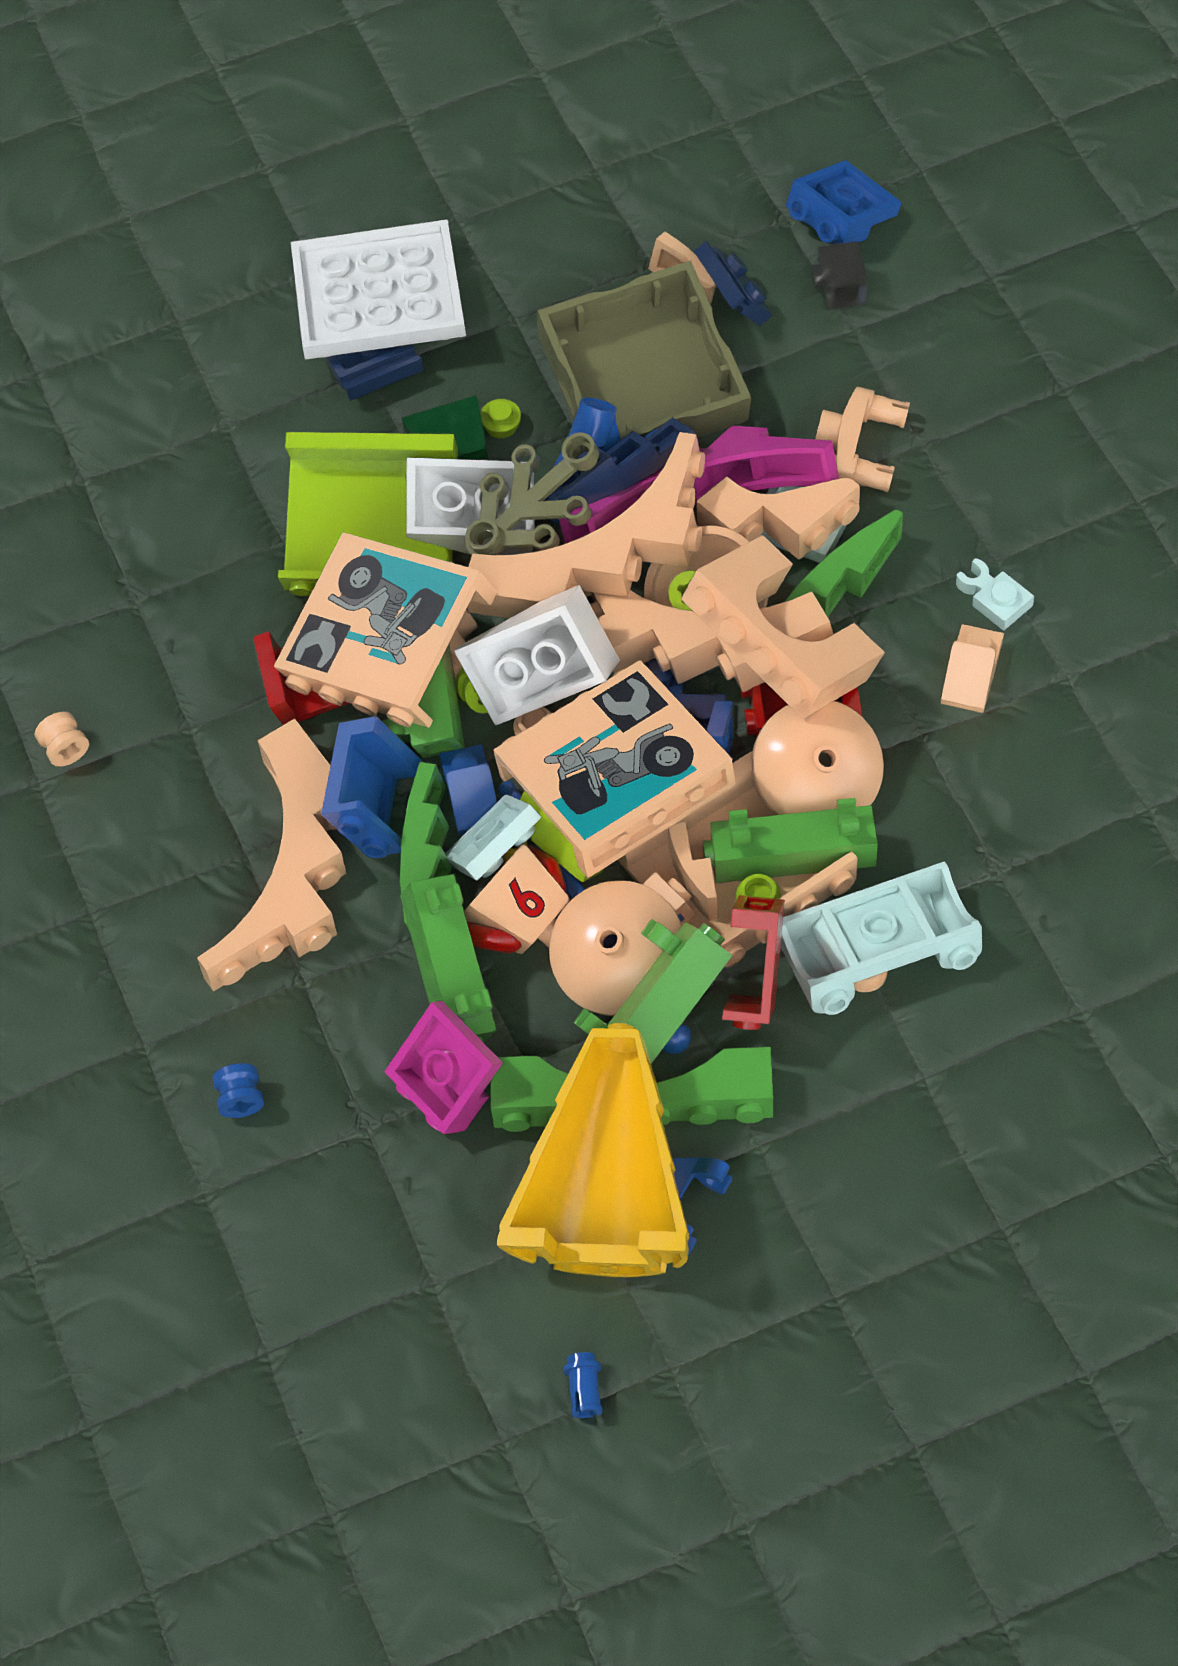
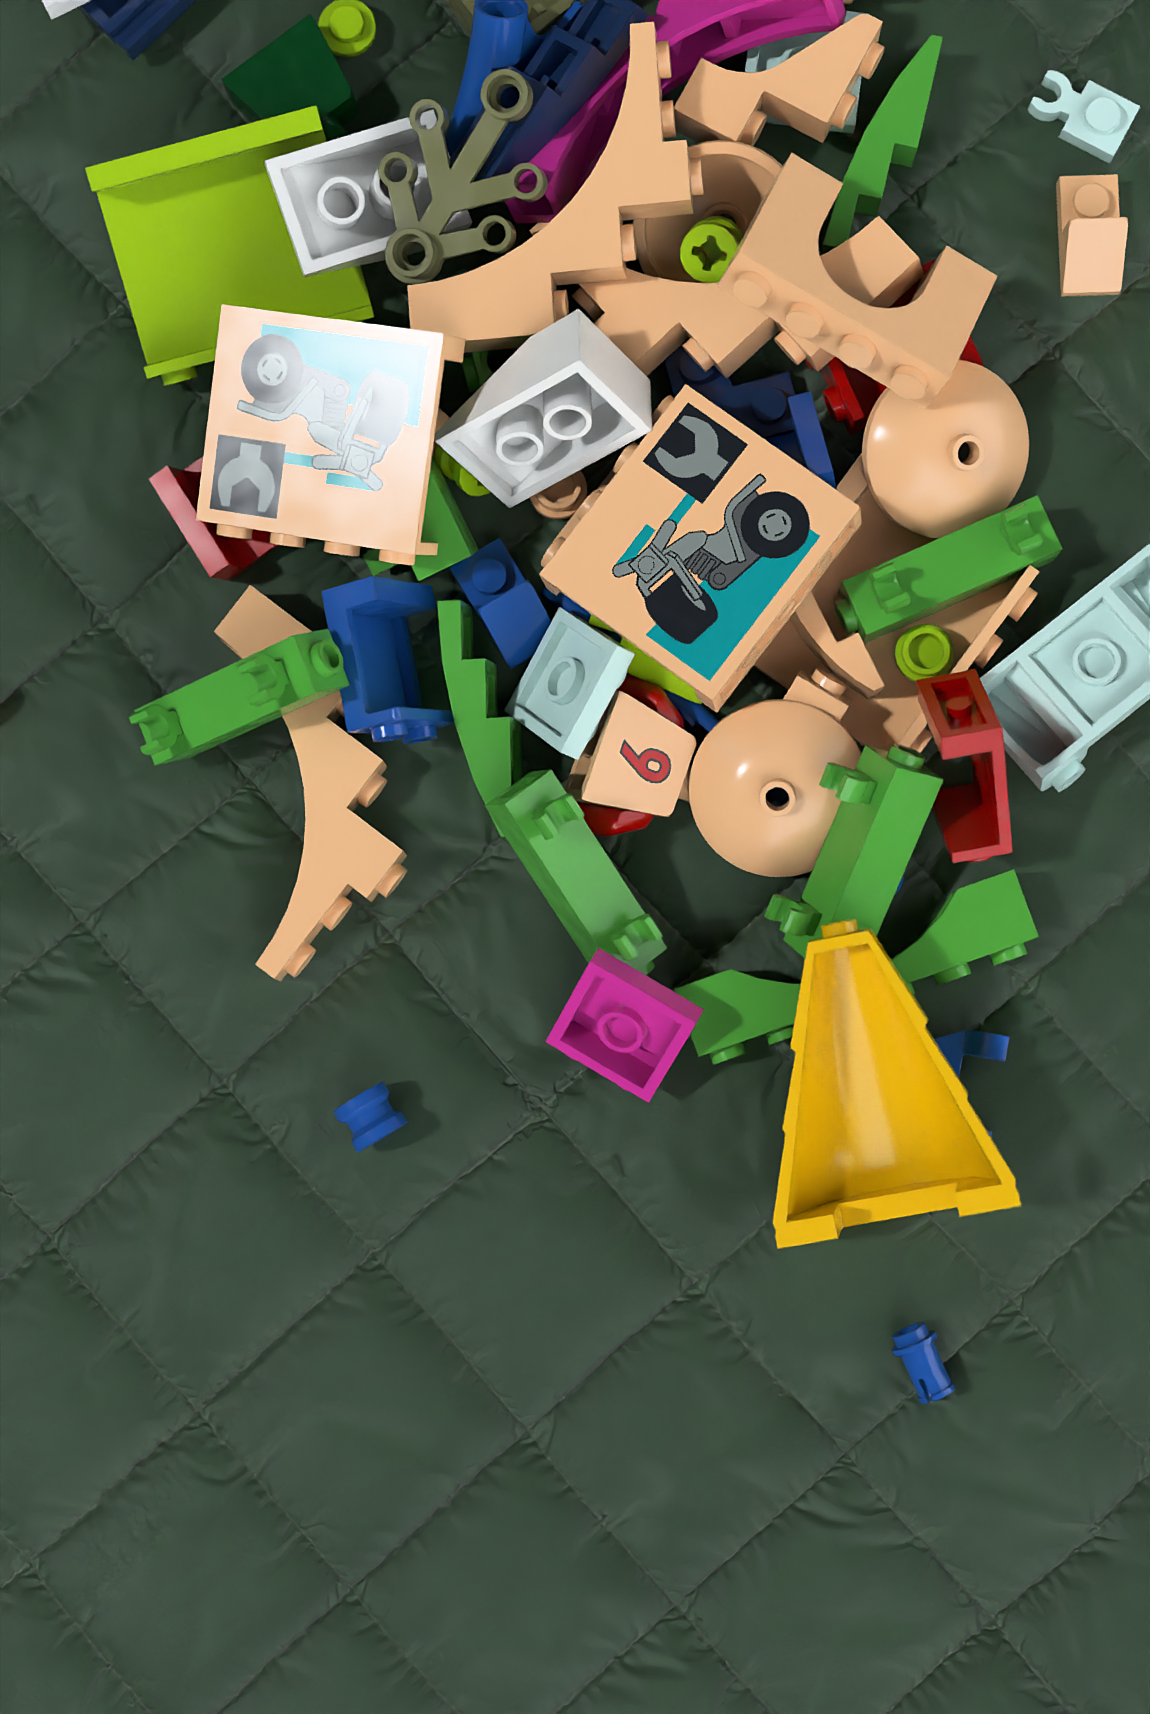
camera: 15 degrees left, 25 degrees up
none -> bright green brick [129,629,350,766]

